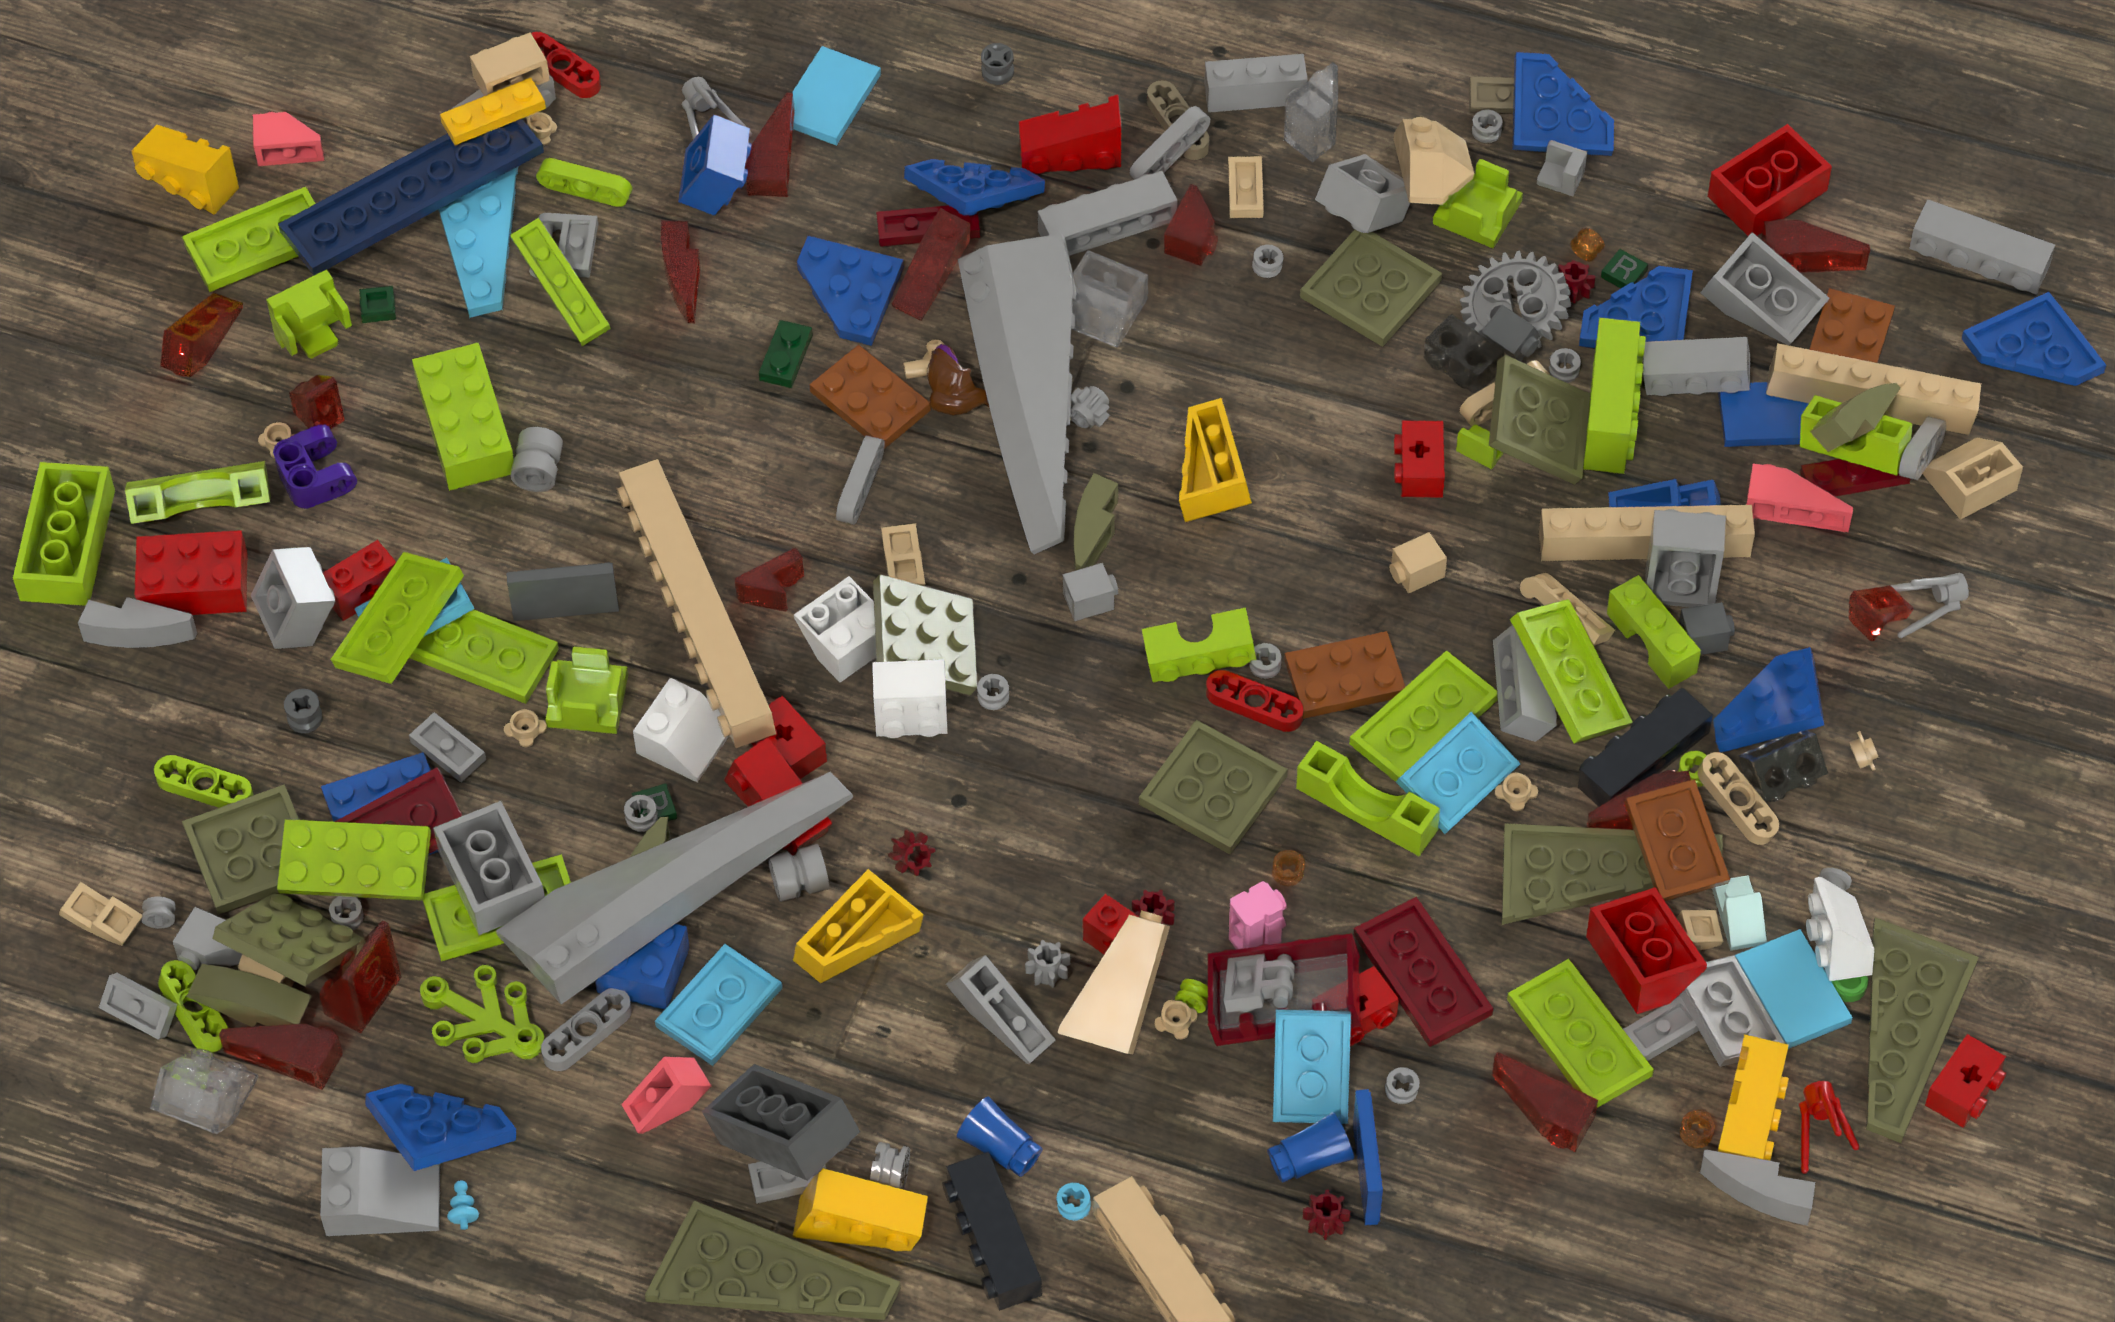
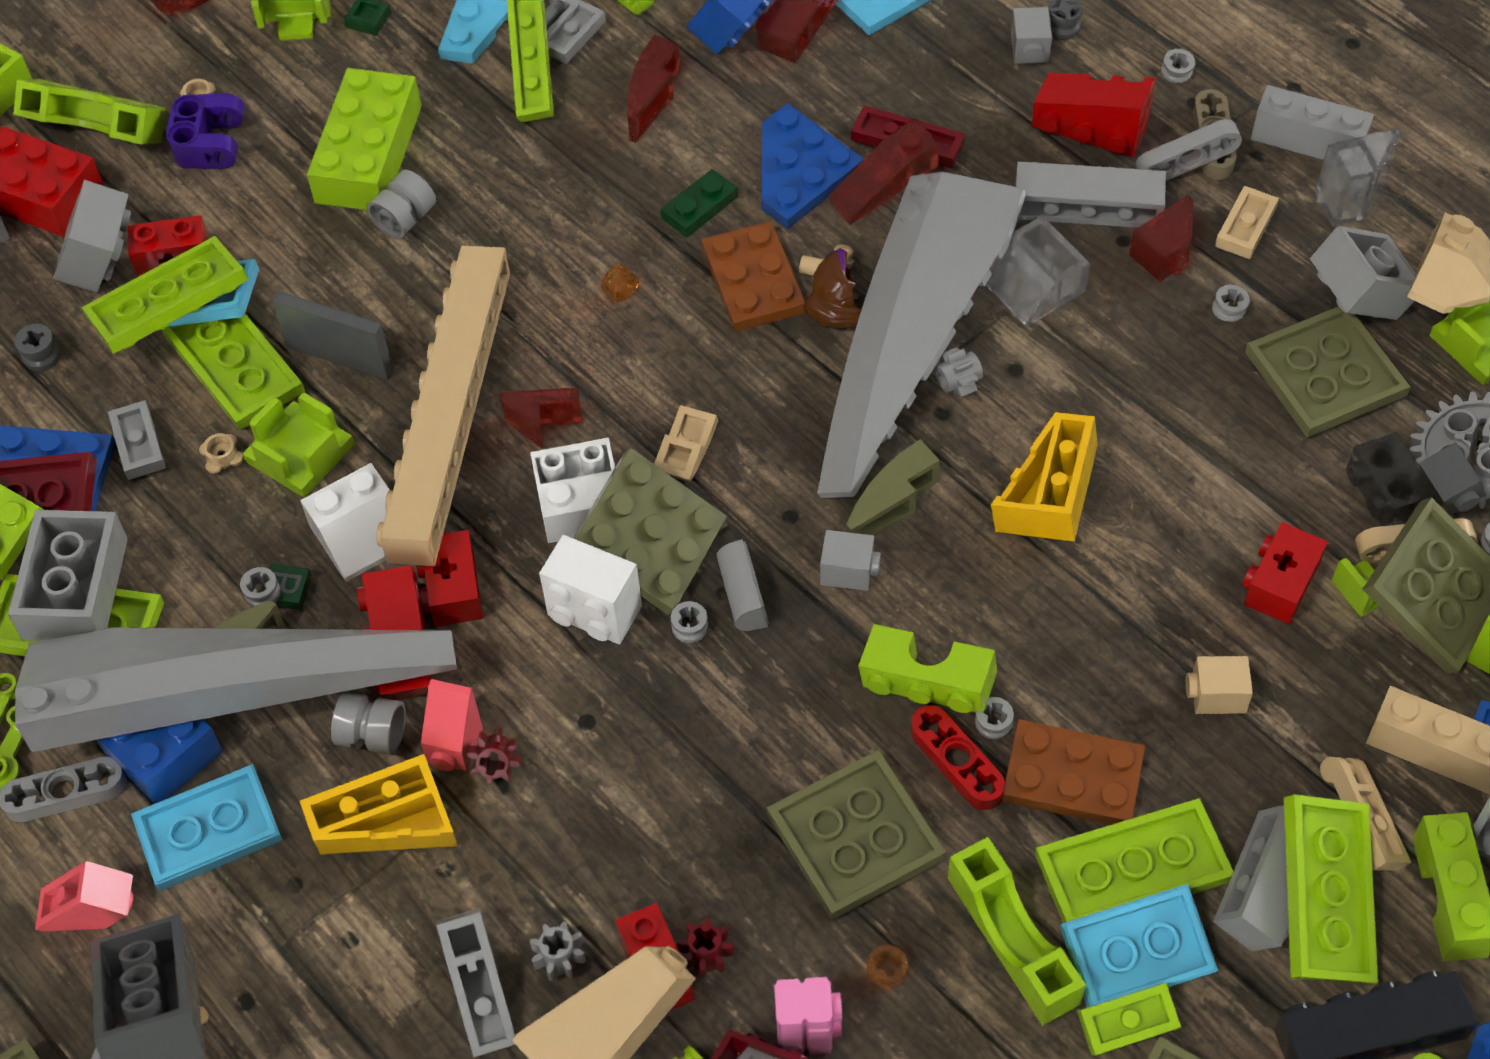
camera: 30 degrees right, 0 degrees up
clear red slope [289,375,345,429] -> none
light grey beam [836,436,885,525] -> none
blue plate [904,159,1045,215] -> none
tan plate [1495,772,1538,811] -> none
none -> coral slope [421,679,483,772]
none -> clear orange bush [601,264,639,302]
none -> light grey brick [717,539,769,631]
none -> light grey brick [1011,7,1052,64]
none -> lime plate [1077,983,1181,1056]
none -> light grey bush [1161,49,1195,83]

